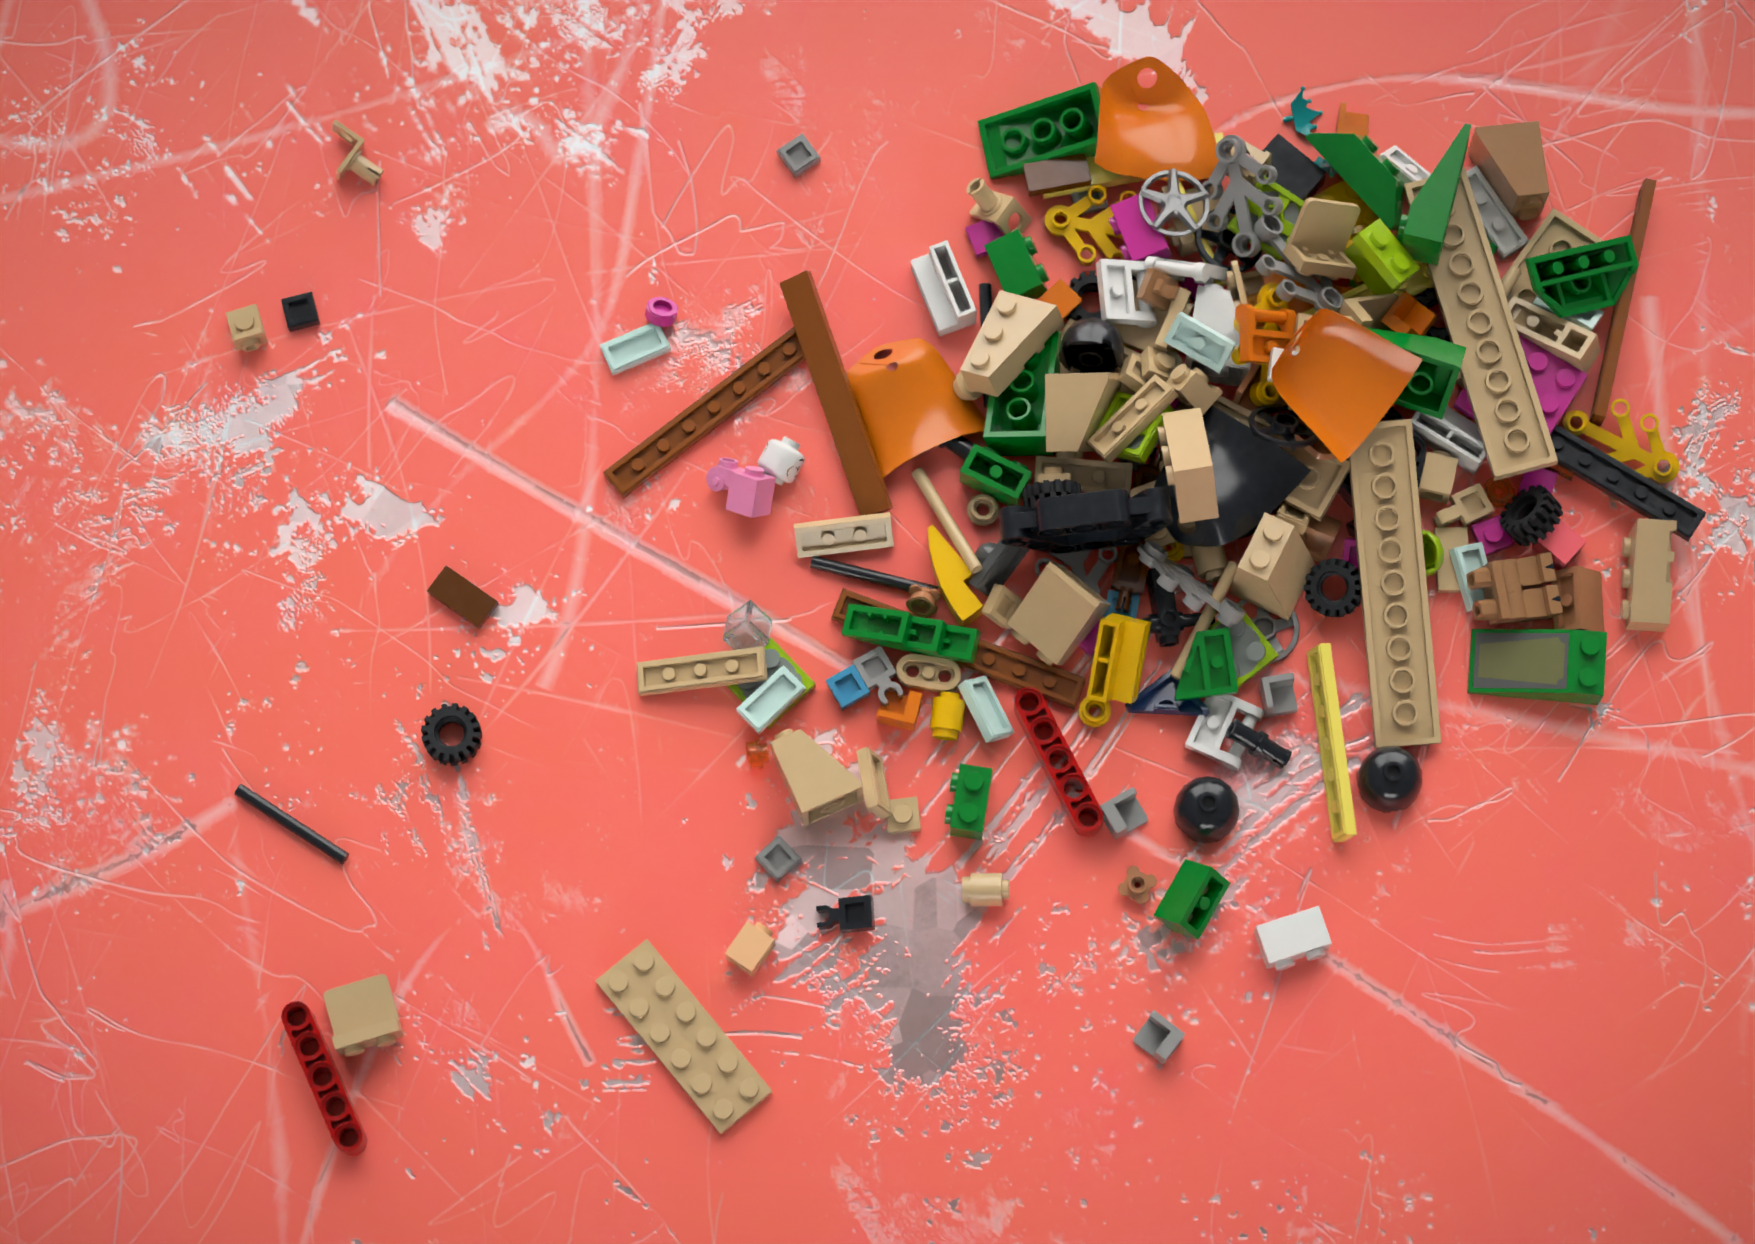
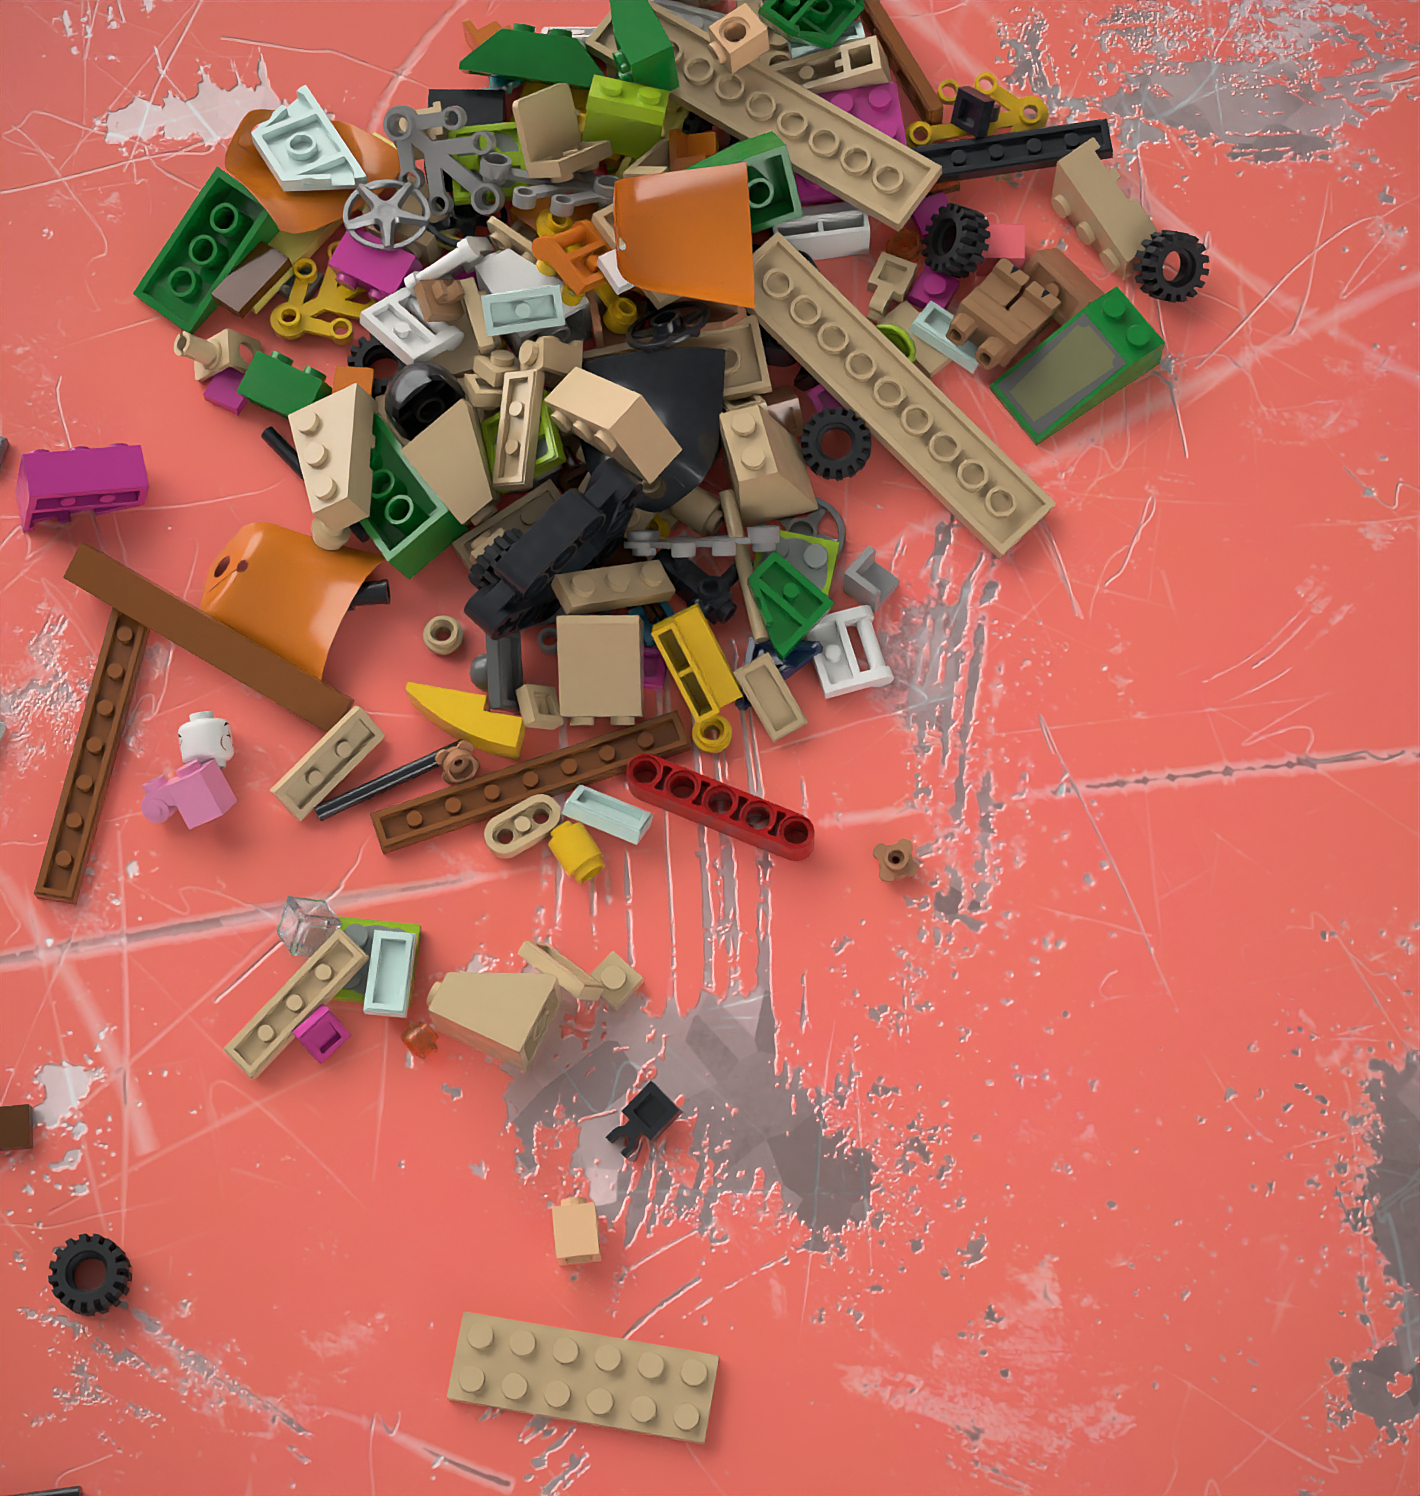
camera: 40 degrees left, 5 degrees down
light grey tile [755,835,802,883] -> none
dark azure plate [826,664,870,710] -> none
green slope [841,604,981,664] -> none
light grey plate [852,645,903,708] -> none
orange panel [876,690,923,732] -> none
white piece [910,240,977,337] -> none
tan bar [912,468,982,574] -> none
green brick [944,764,993,840] -> none
green brick [959,444,1032,506] -> none
tan brick [962,873,1010,906] -> none
light grey panel [1100,787,1148,840] -> none
light grey panel [1133,1010,1185,1065] -> none
green brick [1153,859,1230,940] -> none
black cylinder [1173,776,1240,844] -> none
black pin [1225,719,1292,769] -> none
white brick [1254,906,1332,971] -> none
teal piece [1283,86,1323,136] -> none
light yellow tile [1306,643,1357,842] -> none
black cylinder [1357,746,1423,813] -> none
tan brick [1418,450,1459,504] -> none
none -> dark pink wedge [15,443,149,532]
none -> light aqua wing [251,85,367,192]
none -> dark pink tile [292,1004,351,1064]
none -> tan plate [551,560,676,616]
none -> light nougat brick [707,3,770,74]
none -> tan tile [733,652,808,743]
none -> black tile [950,86,1001,138]
none -> black tyre [1133,230,1210,303]

